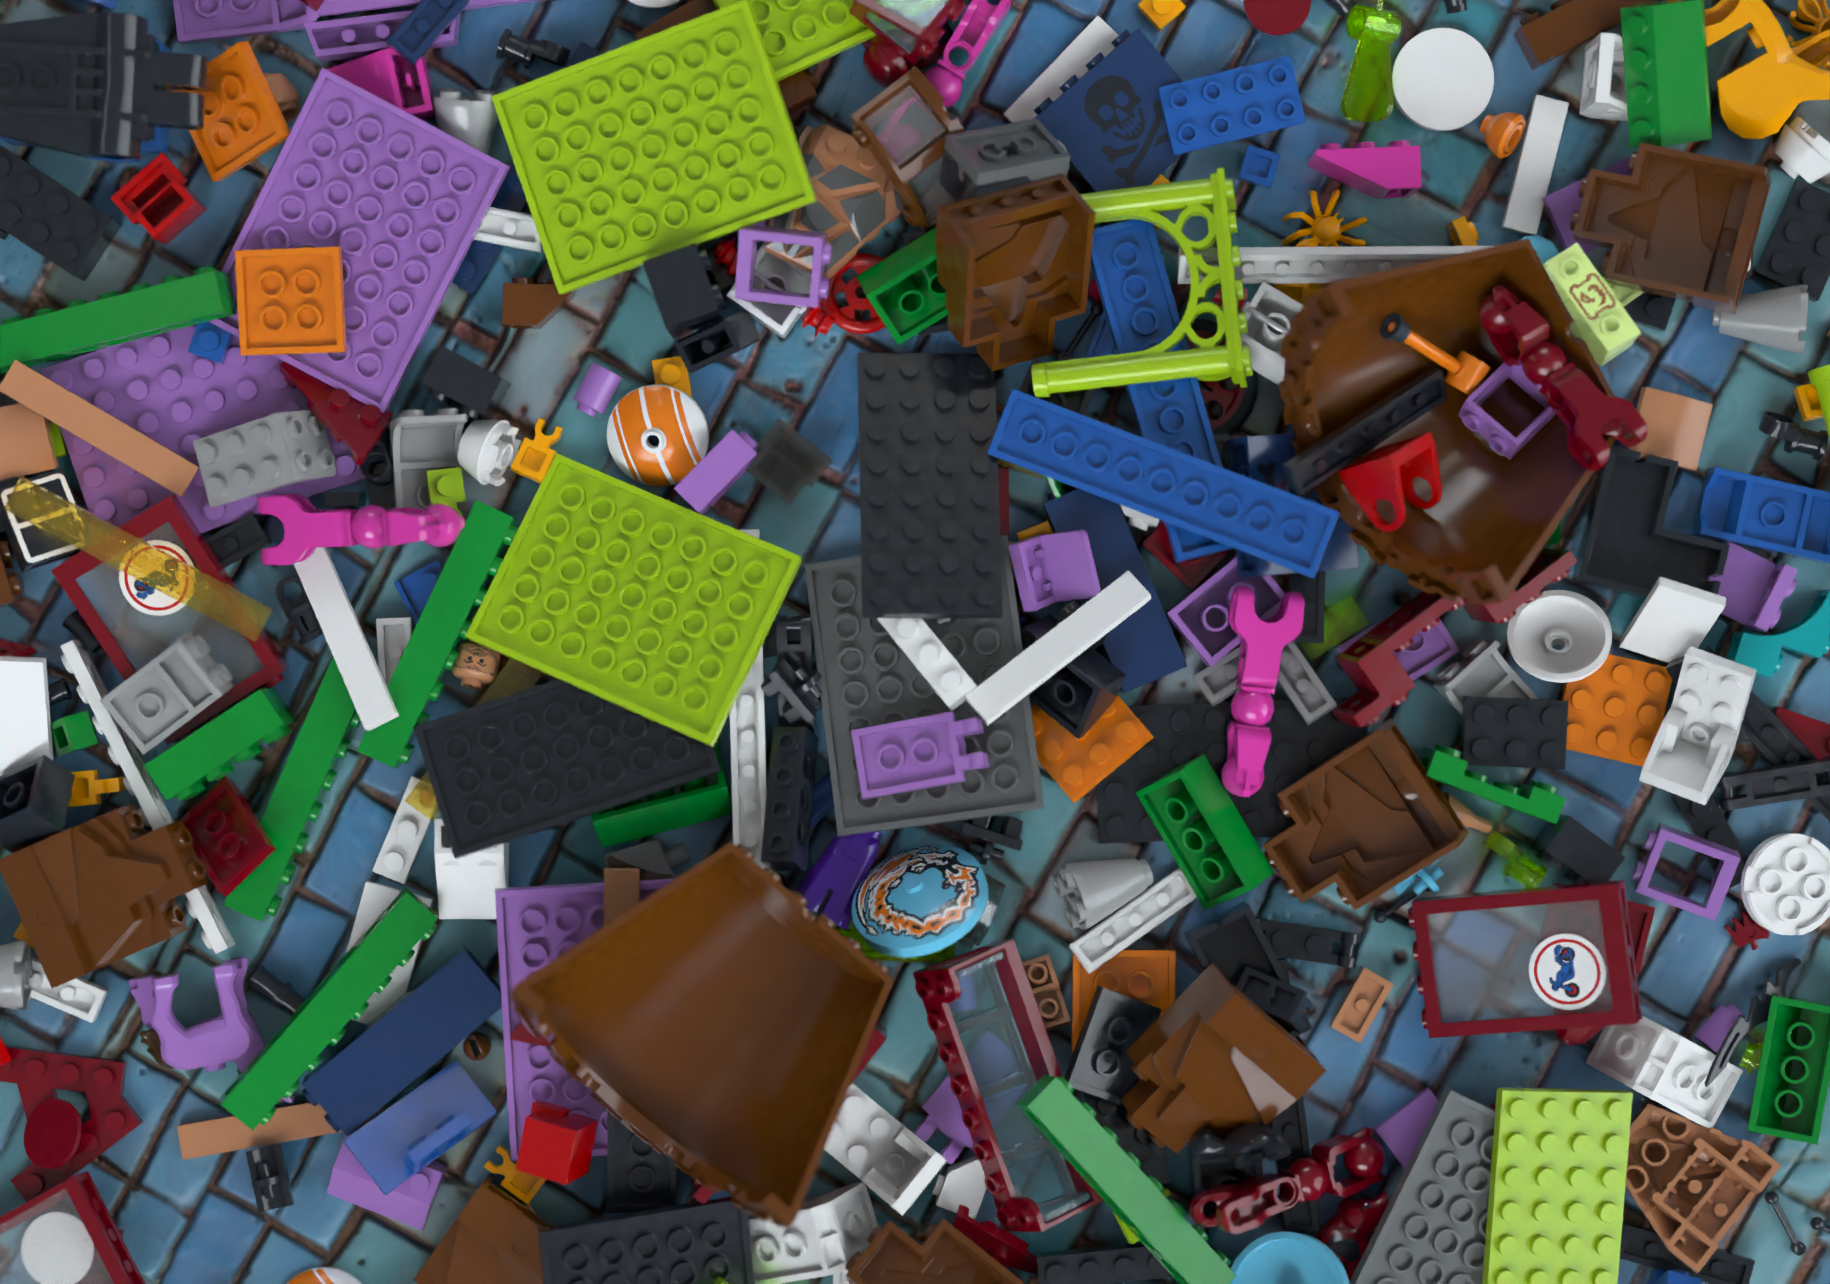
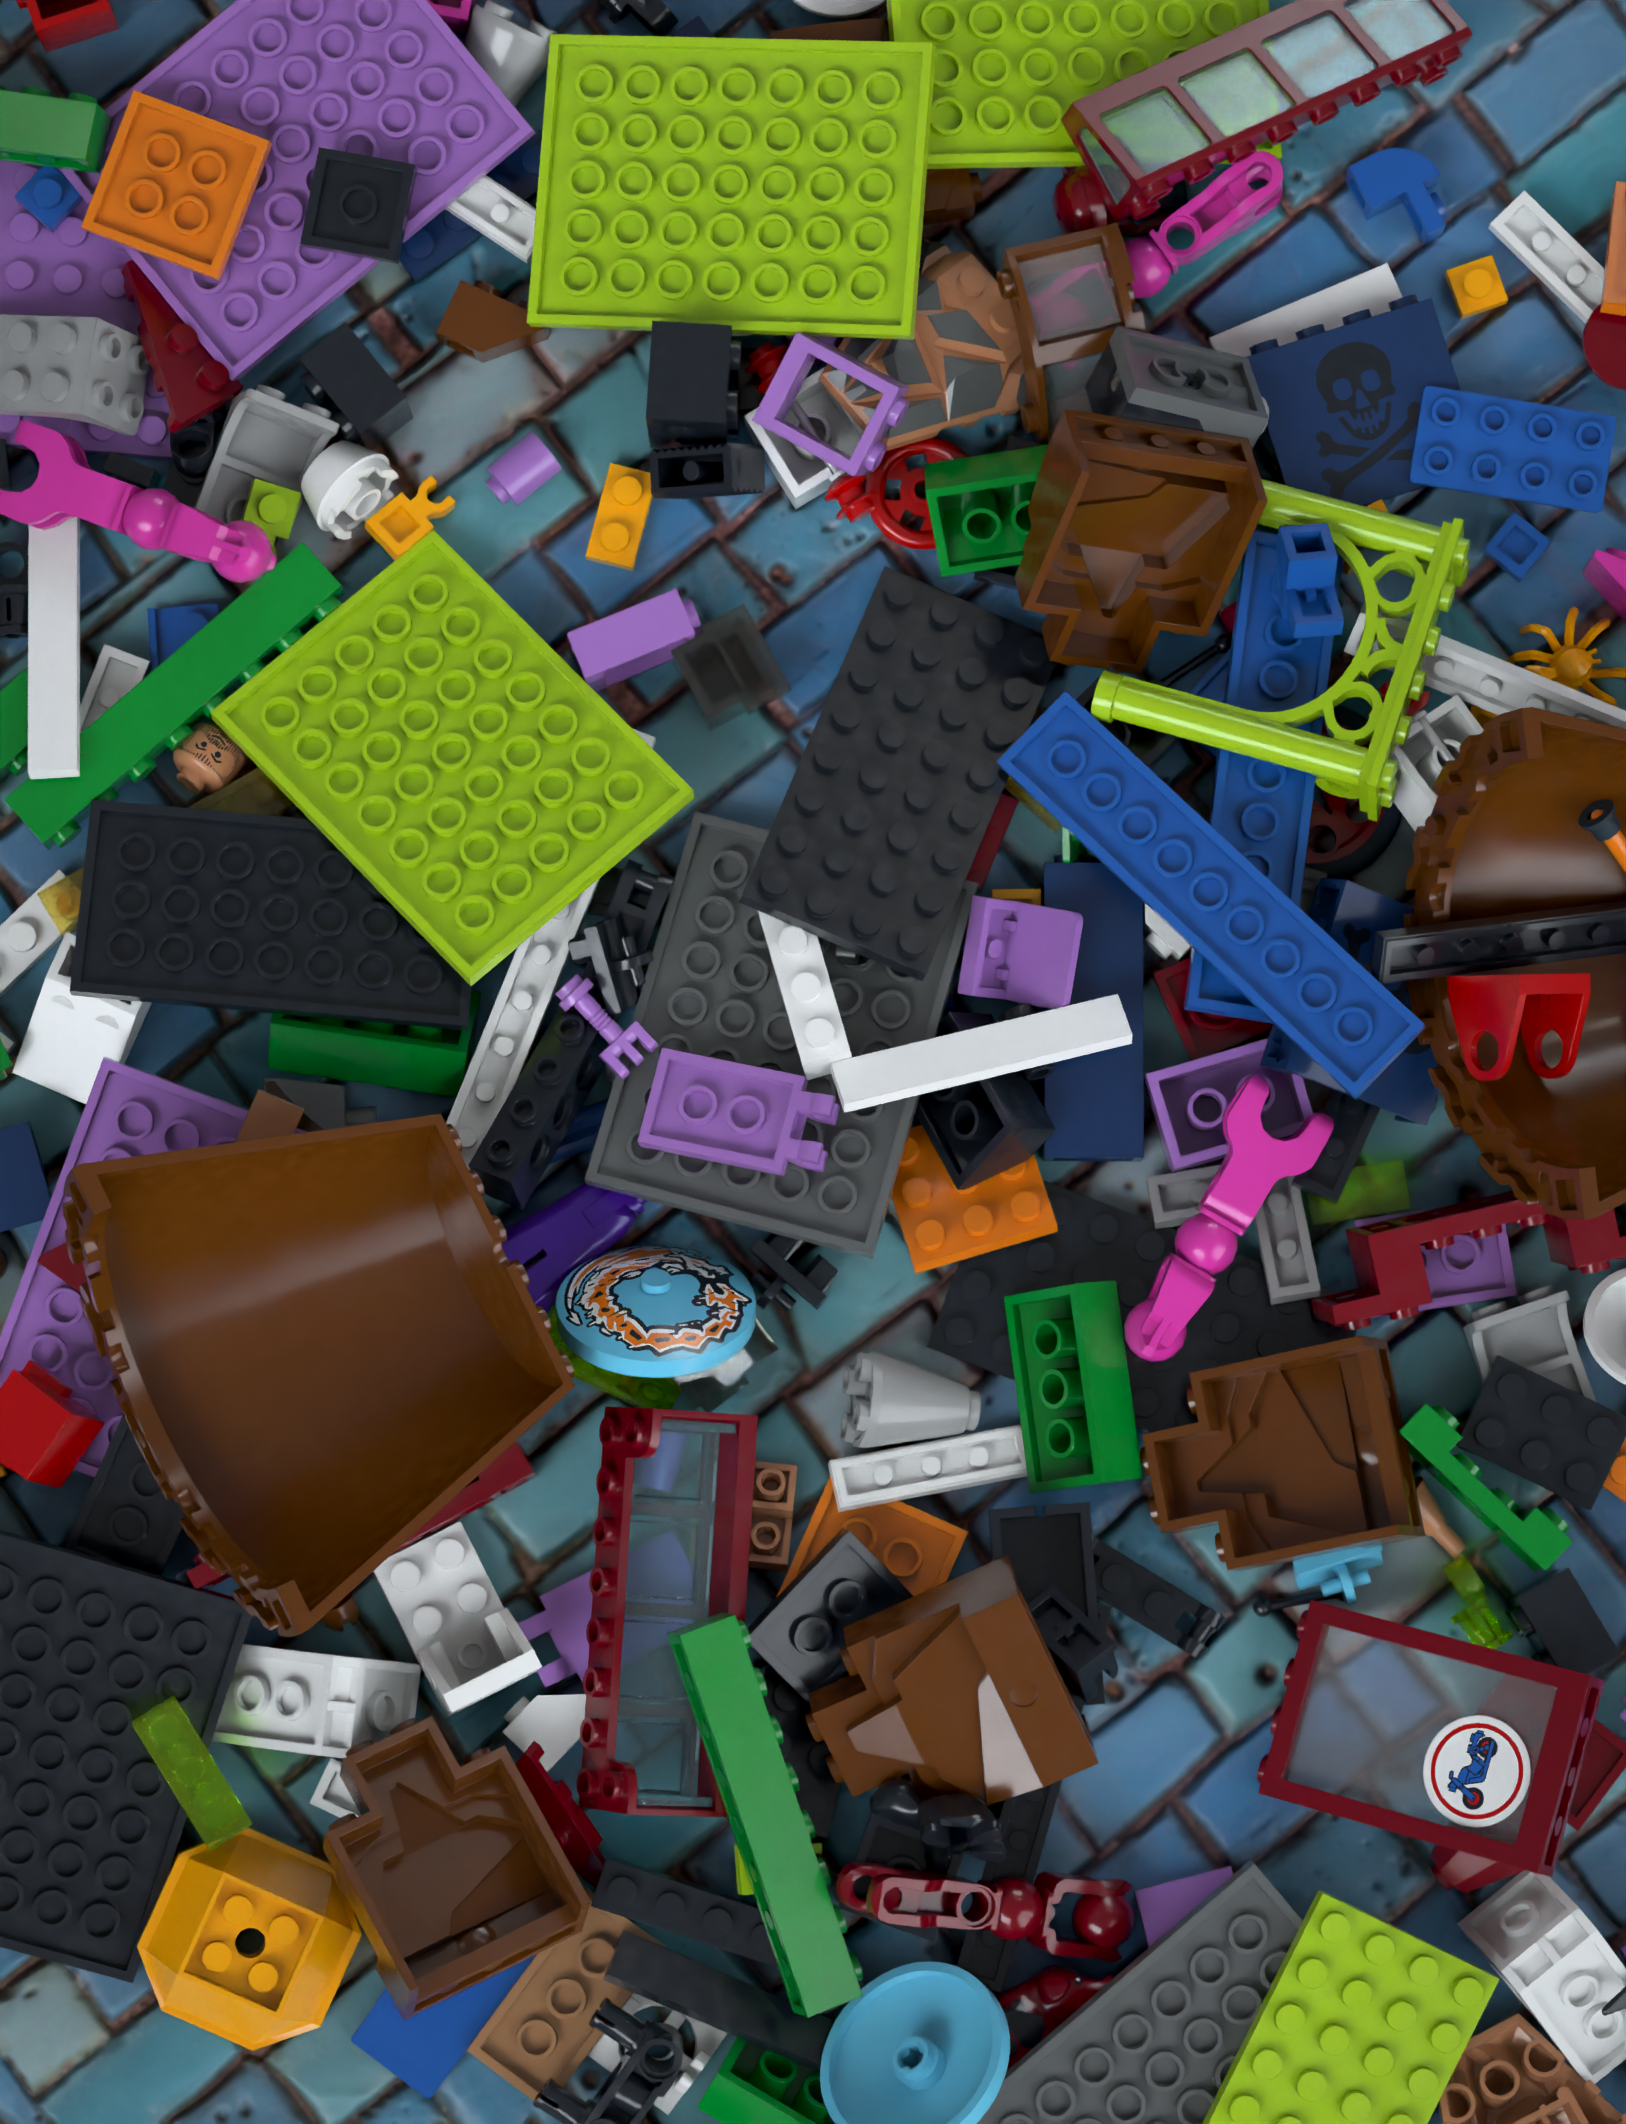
camera: 30 degrees right, 5 degrees down
orange dish [607,384,709,487] -> none
nougat plate [1329,966,1394,1043] -> none
none -> black plate [300,147,417,264]
none -> medium lavender hinge [555,974,659,1080]
none -> blue brick [1276,523,1344,639]

